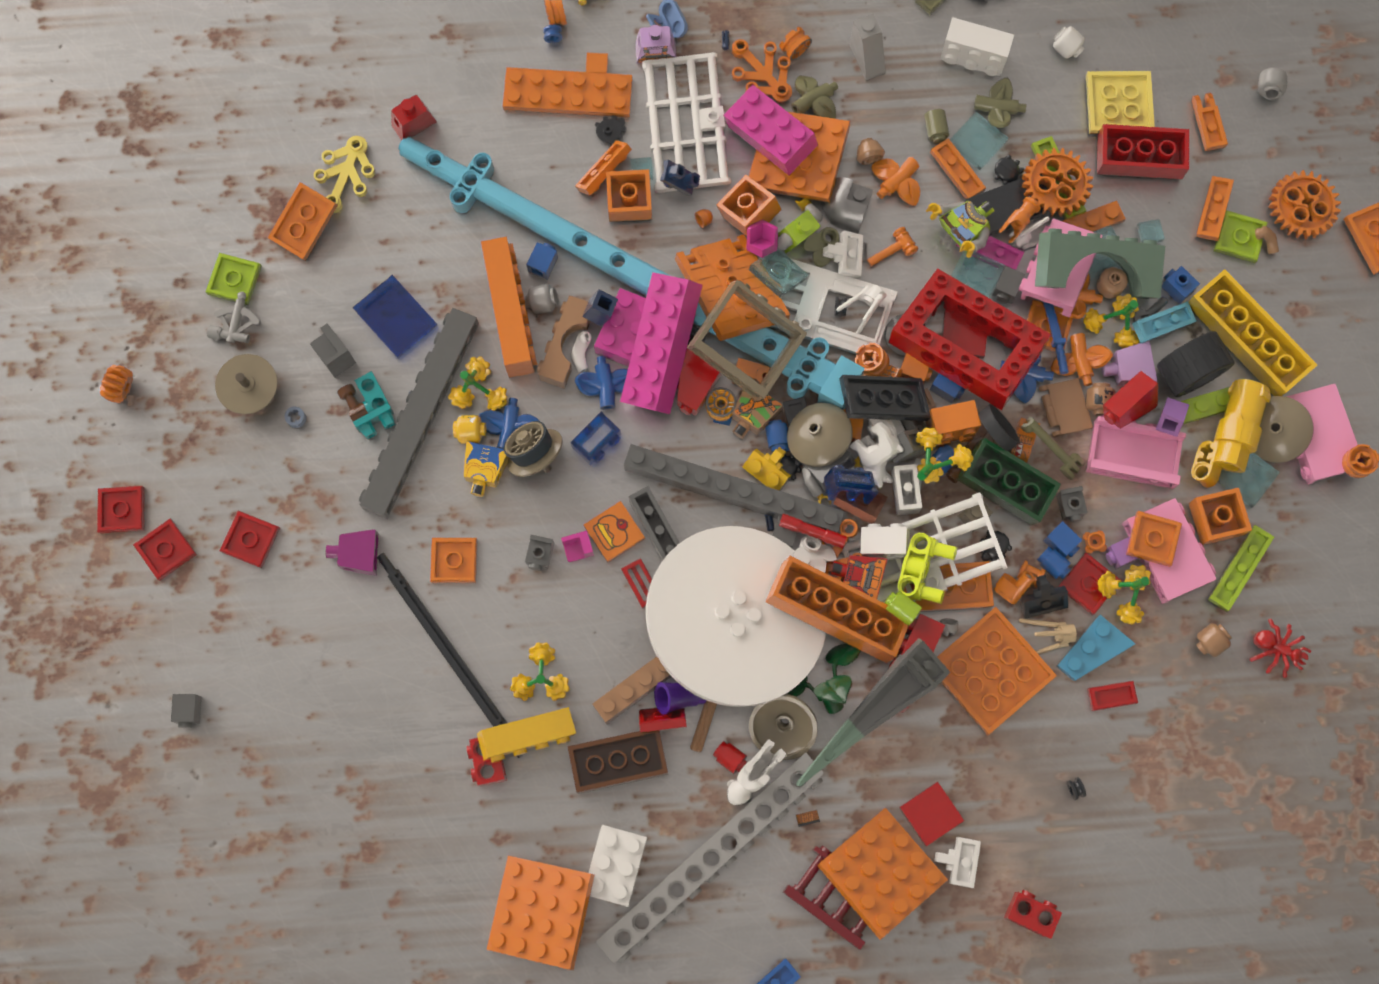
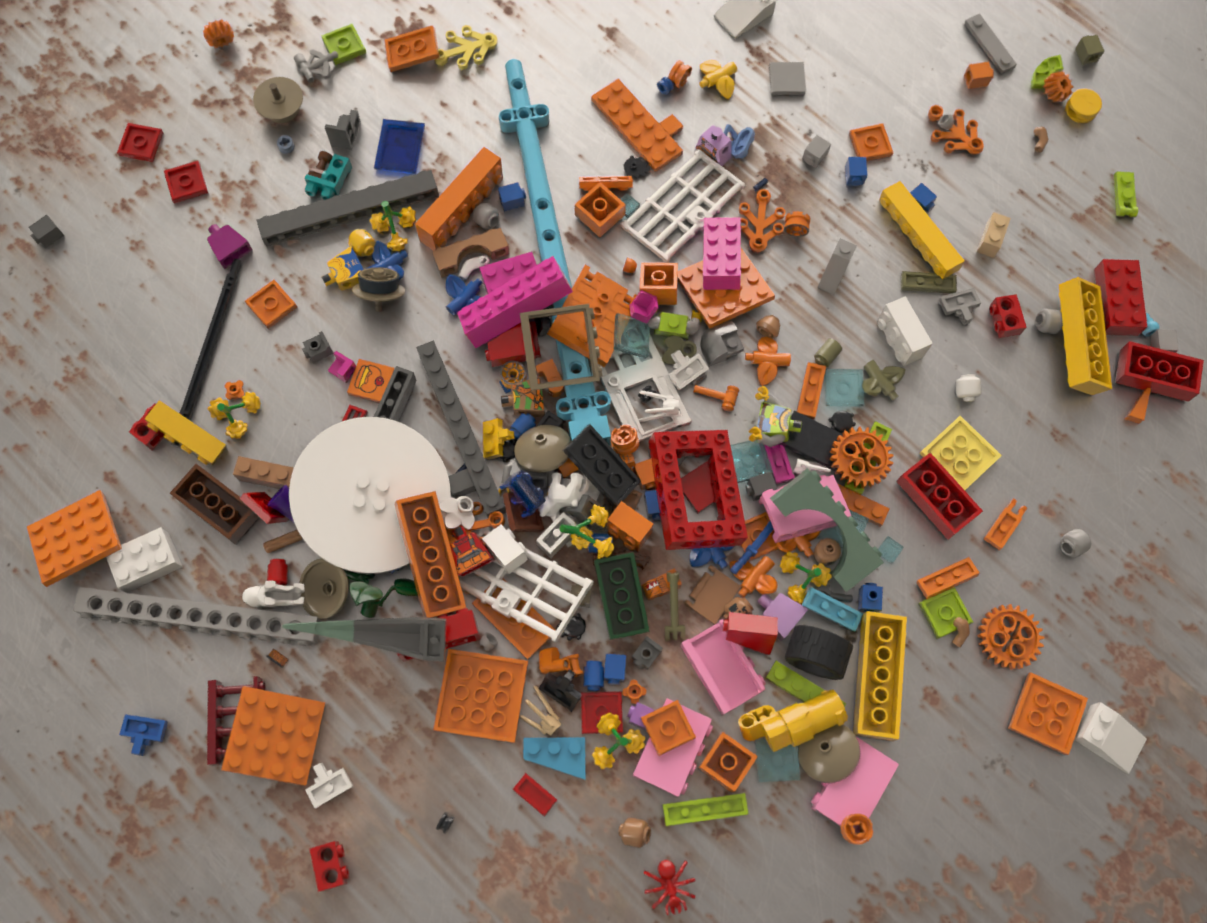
camera: 45 degrees right, 5 degrees down
red tile [97,486,145,533] -> none
red torso [391,95,437,141] -> none
clear blue window [570,411,621,465] -> none
dark blue brick [582,289,618,327] -> none
dark blue hips [660,160,700,195] -> none
red piece [779,513,847,549] -> none
olive plant [791,75,838,119] -> none
lime brick [885,591,922,626] -> none
neon yellow piece [898,533,957,604] -> none
red tile [899,782,964,847] -> none
black tyre [978,404,1020,452] -> none
orange piece [998,197,1041,244] -> none
medium lavender brick [1156,397,1189,437] -> none
none -> orange plate [225,380,245,400]

